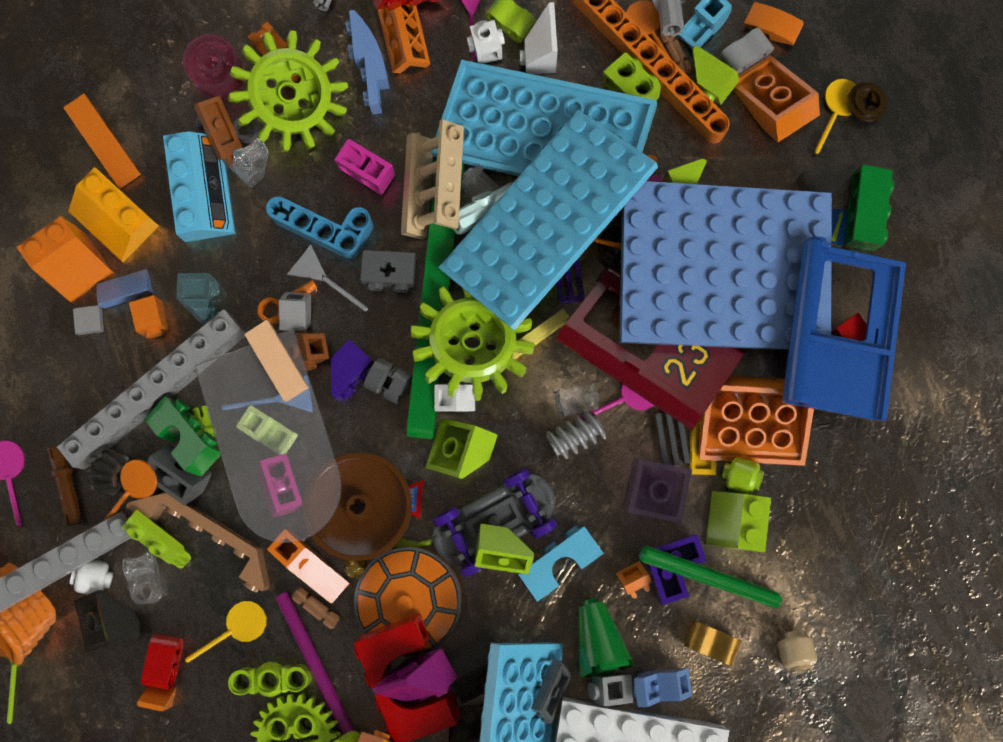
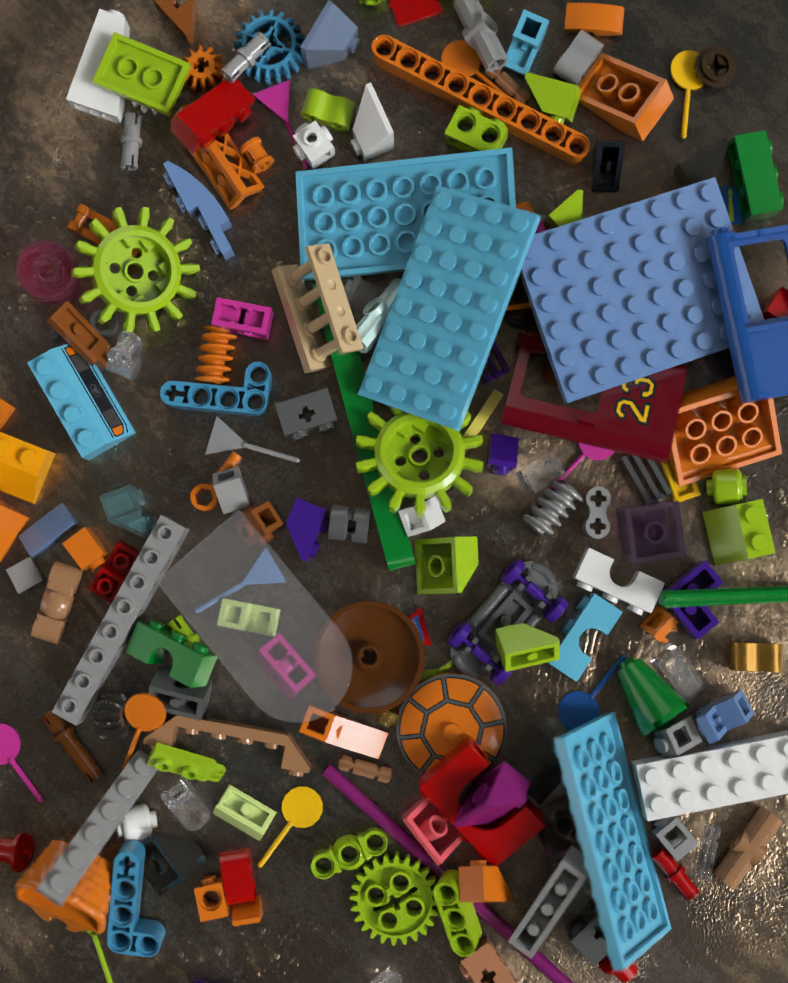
camera: 25 degrees left, 5 degrees up
light nougat tile [244,320,309,402] -> none
dark grey tile [531,659,572,724] -> none
none -> medium nougat piece [31,561,83,645]
none -> red slope [88,540,140,604]
none -> dark azure beam [107,840,166,957]
none -> orange piece [194,326,237,385]
none -> orange brick [194,875,231,922]
none -> yellowish green slope [213,784,277,841]
none -> orange bush [240,137,274,174]
none -> coral slope [403,798,463,866]
none -> dark purple slope [485,434,519,476]
none -> blue piece [558,655,626,730]
none -> white arch [572,548,665,616]
none -> light grey axle [582,486,611,540]
none -> black slope [591,139,626,191]
none -> clear slope [650,645,707,703]

